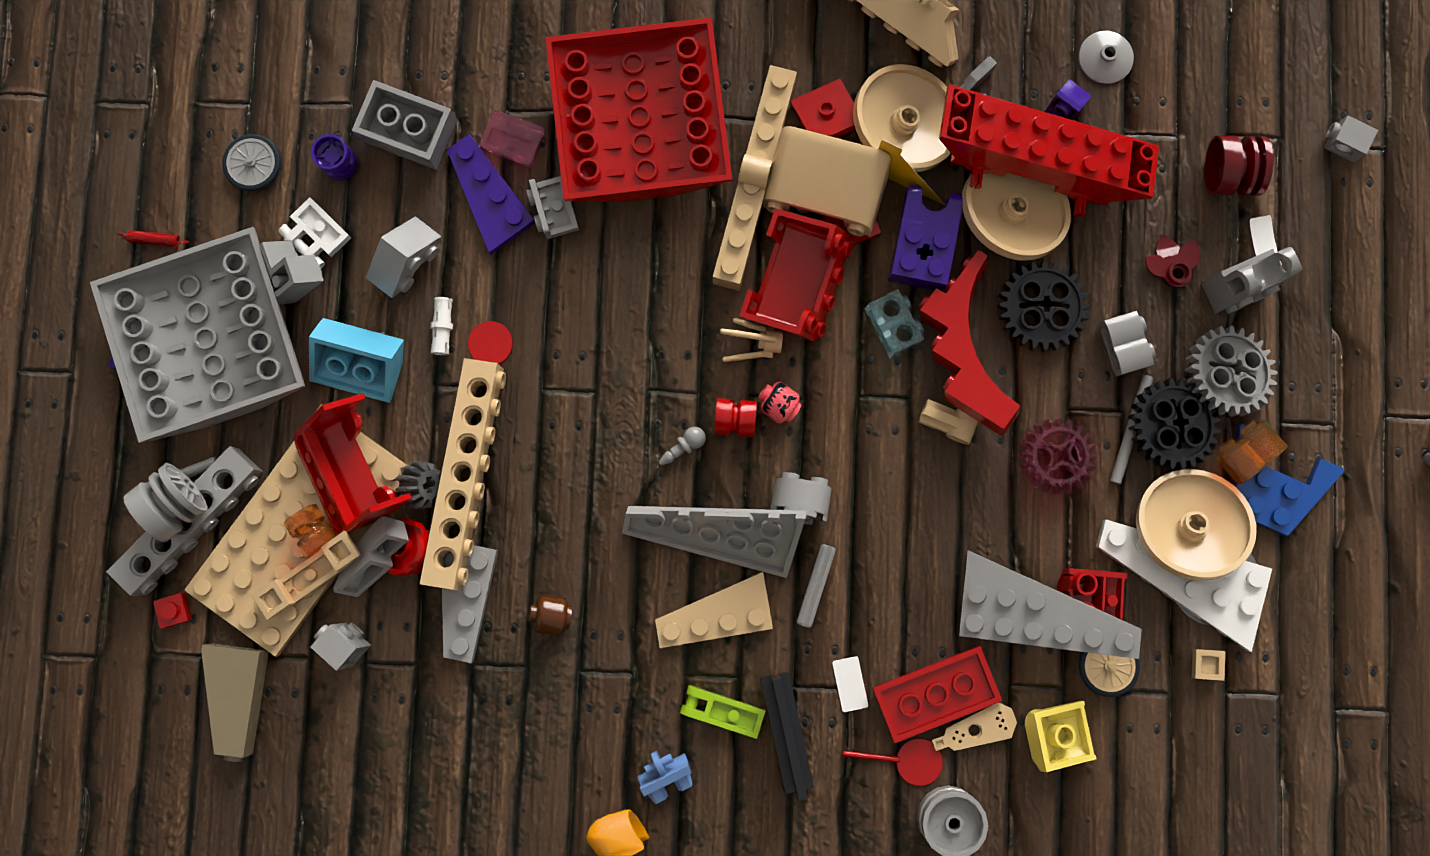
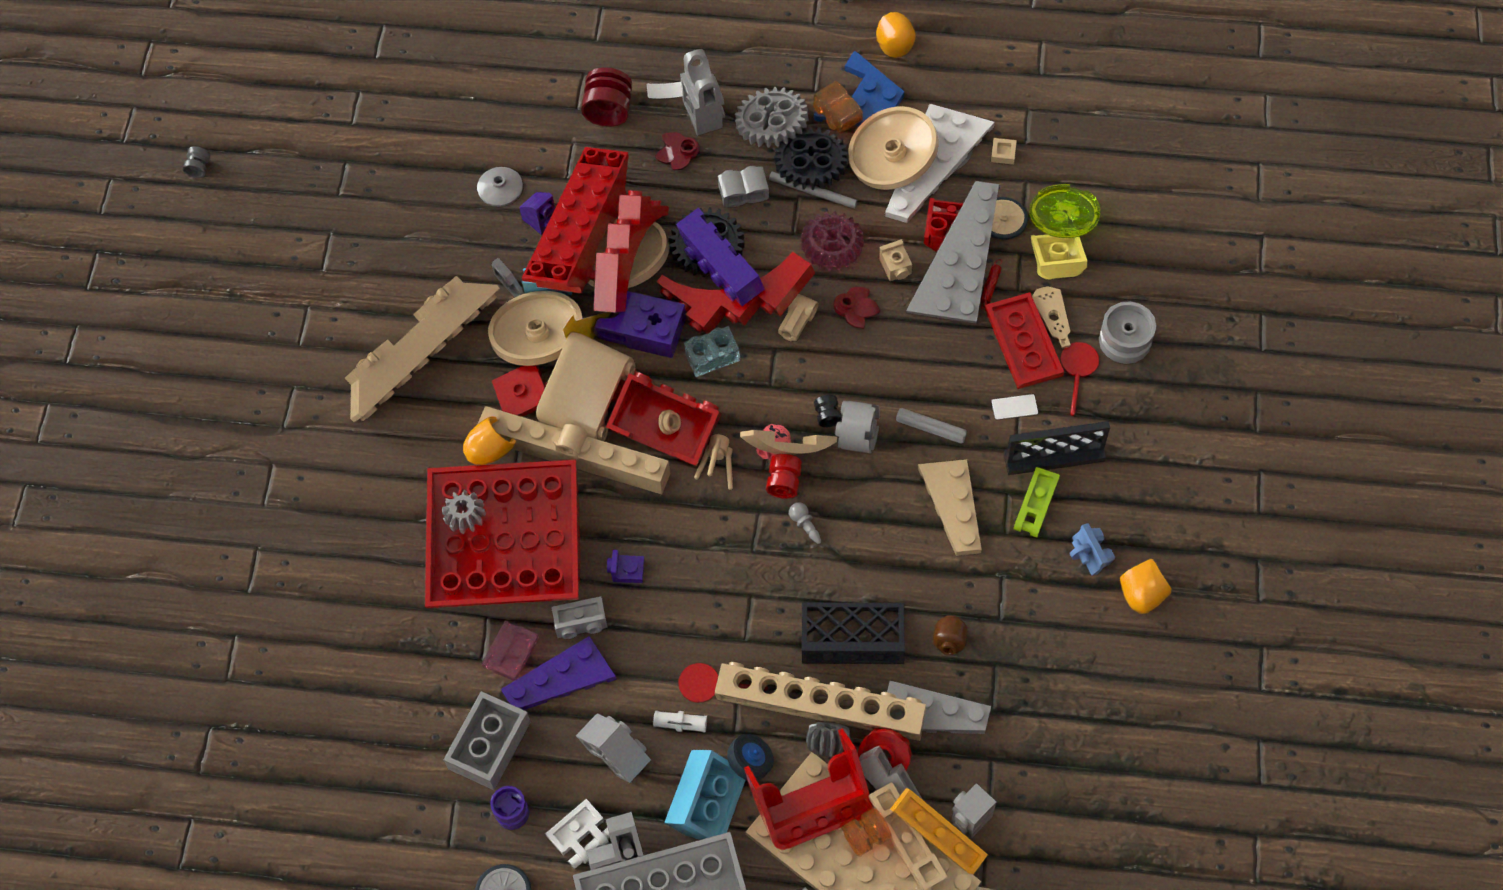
camera: 85 degrees left, 20 degrees down
light grey wing [622,506,807,578] -> none
light grey brick [1324,115,1378,163] -> none
none -> light grey gear [442,490,486,534]
none -> light orange piece [463,416,516,465]
none -> arch [594,190,669,312]
none -> dark purple bracket [607,550,645,583]
none -> tan plate [659,410,681,434]
none -> dark purple wedge [676,207,764,306]
none -> black wheel [727,734,774,781]
none -> tan slope [740,430,837,455]
none -> black fence [802,602,905,664]
none -> black wheel [814,395,842,428]
none -> dark red plate [833,287,880,329]
none -> light orange piece [876,12,916,57]
none -> tan brick [879,239,912,281]
none -> light orange plate [890,788,988,875]
none -> red piece [980,259,1002,310]
none -> clear neon green tile [1030,184,1100,238]

